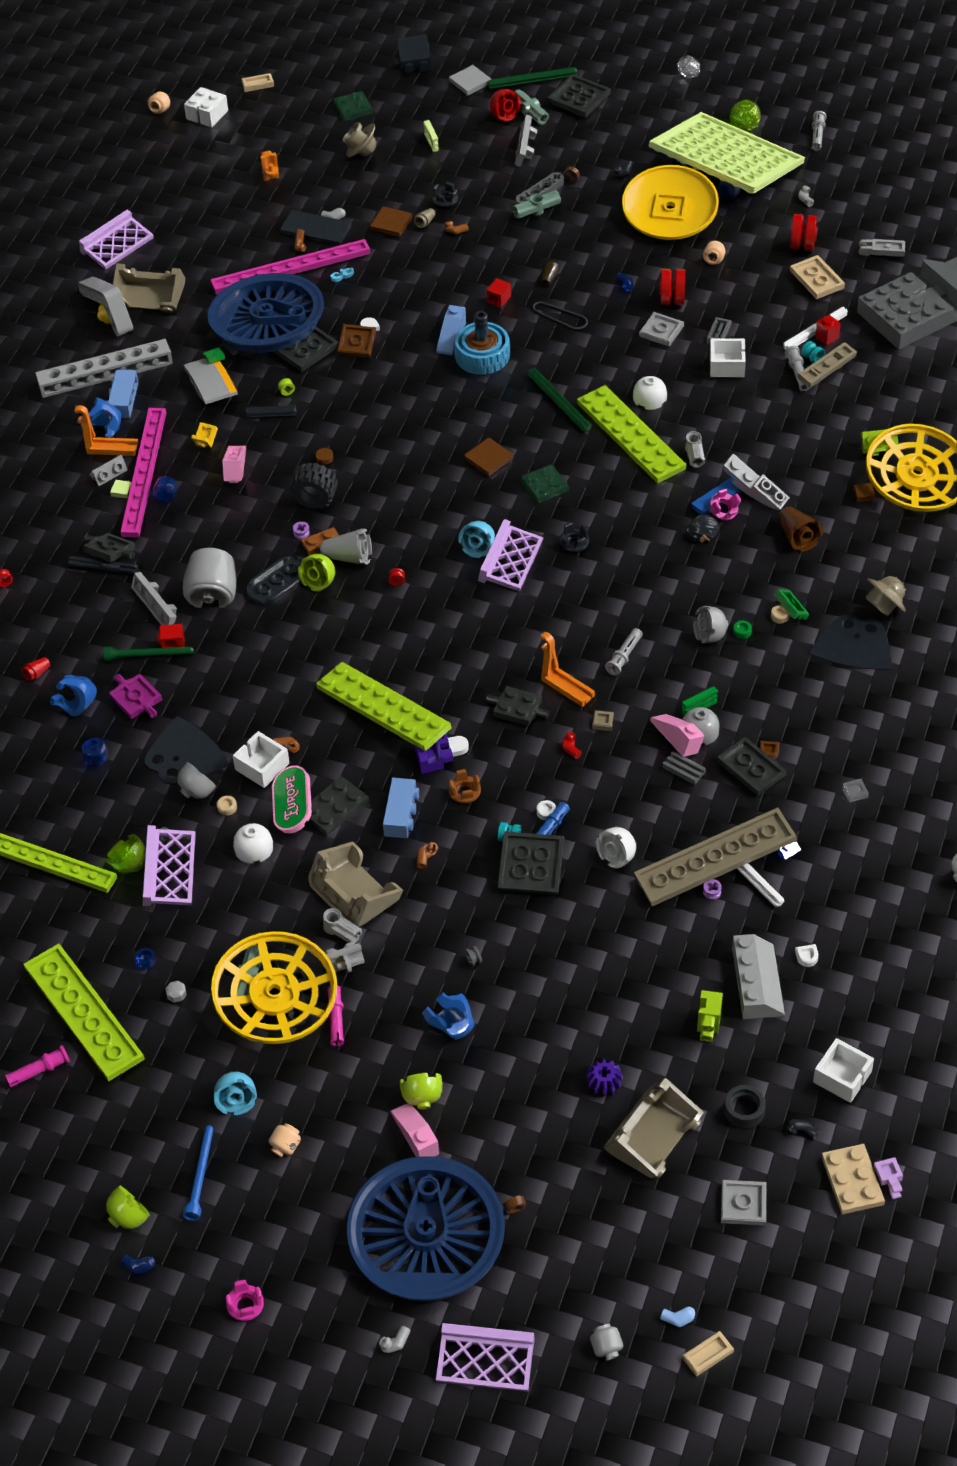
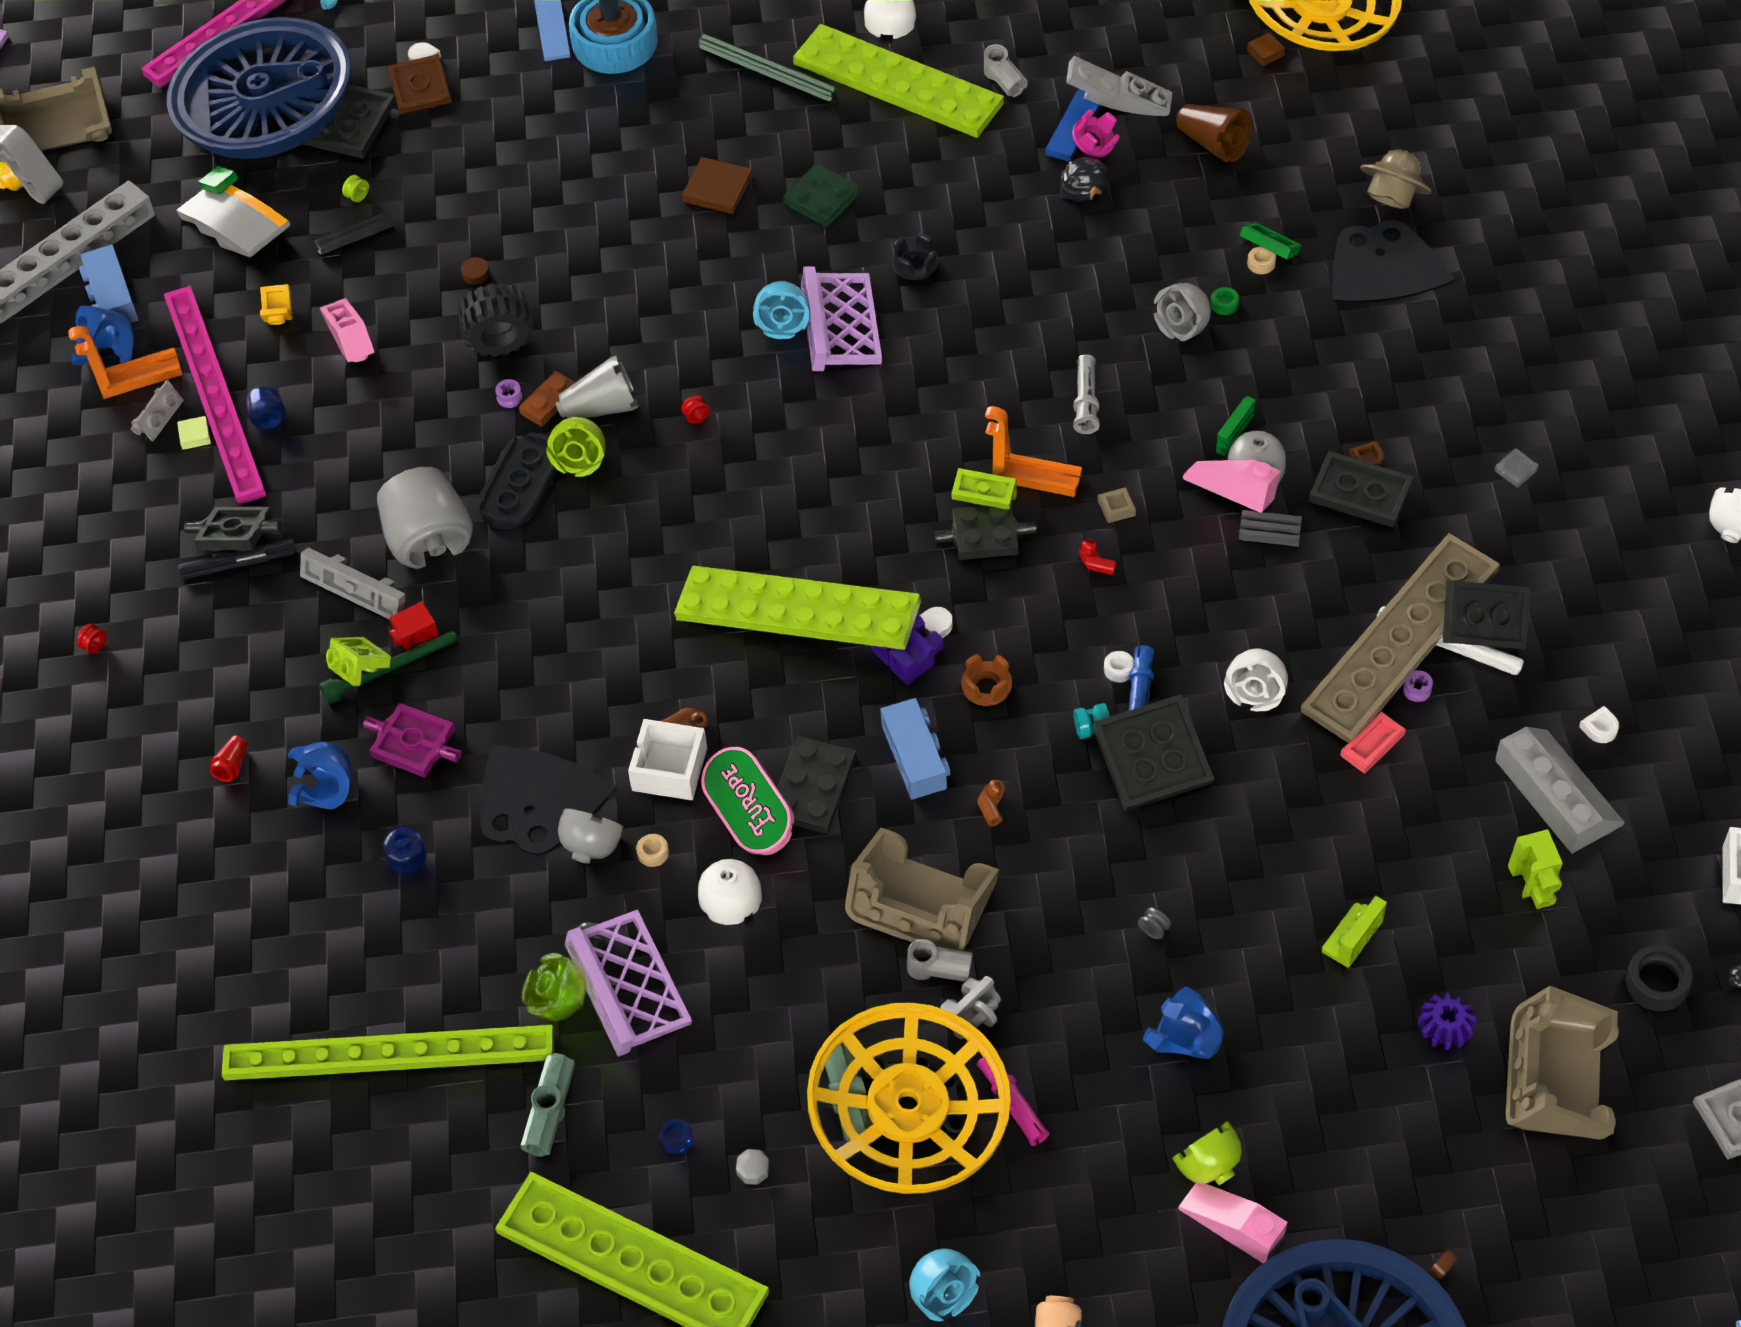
camera: 25 degrees left, 5 degrees up
none -> lime bracket [326,637,391,686]
none -> sand green piece [520,1053,575,1157]
none -> lime panel [951,468,1017,510]
none -> lime bracket [1322,896,1387,968]
none -> coral tile [1340,711,1406,774]
none -> pearl dark grey plate [1443,581,1530,649]

